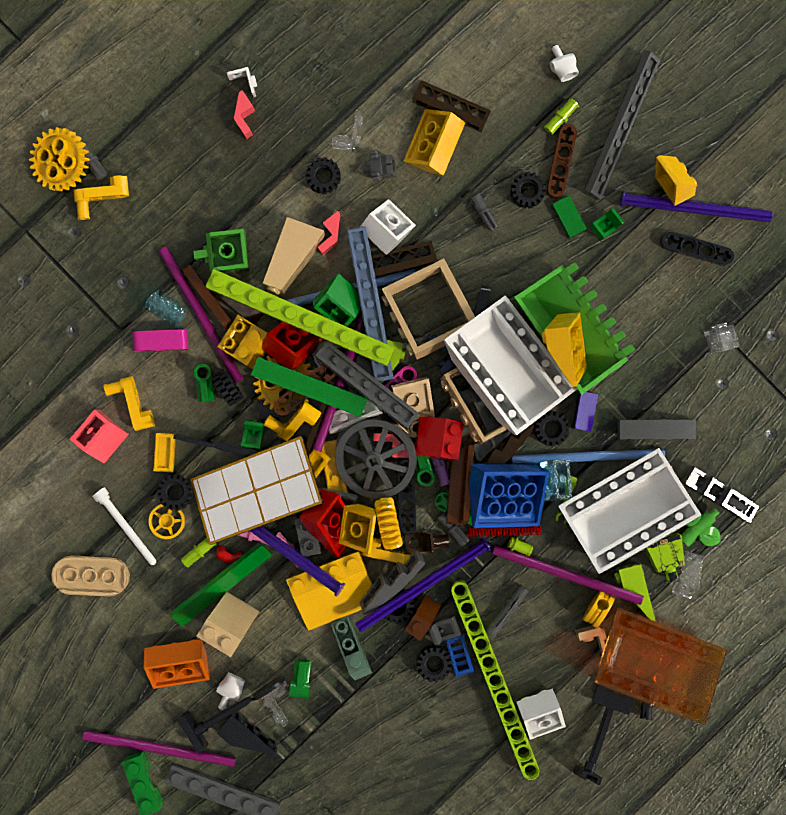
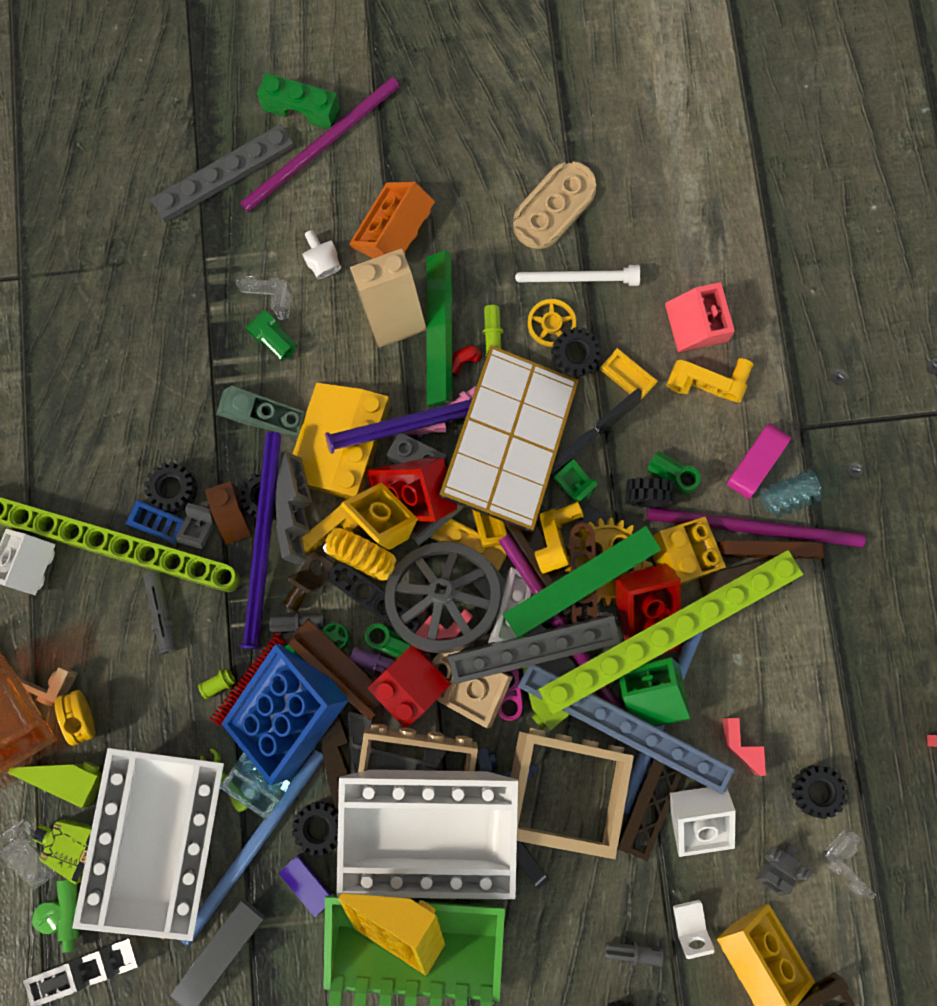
camera: 135 degrees right, 10 degrees down
black piece [178,676,285,754] -> none
bright green hinge [193,229,250,273] -> none
black slope [217,712,278,755] -> none
tan slope [263,217,326,295] -> none
magenta piece [493,545,644,605] -> none
none -> white bracket [673,900,715,959]

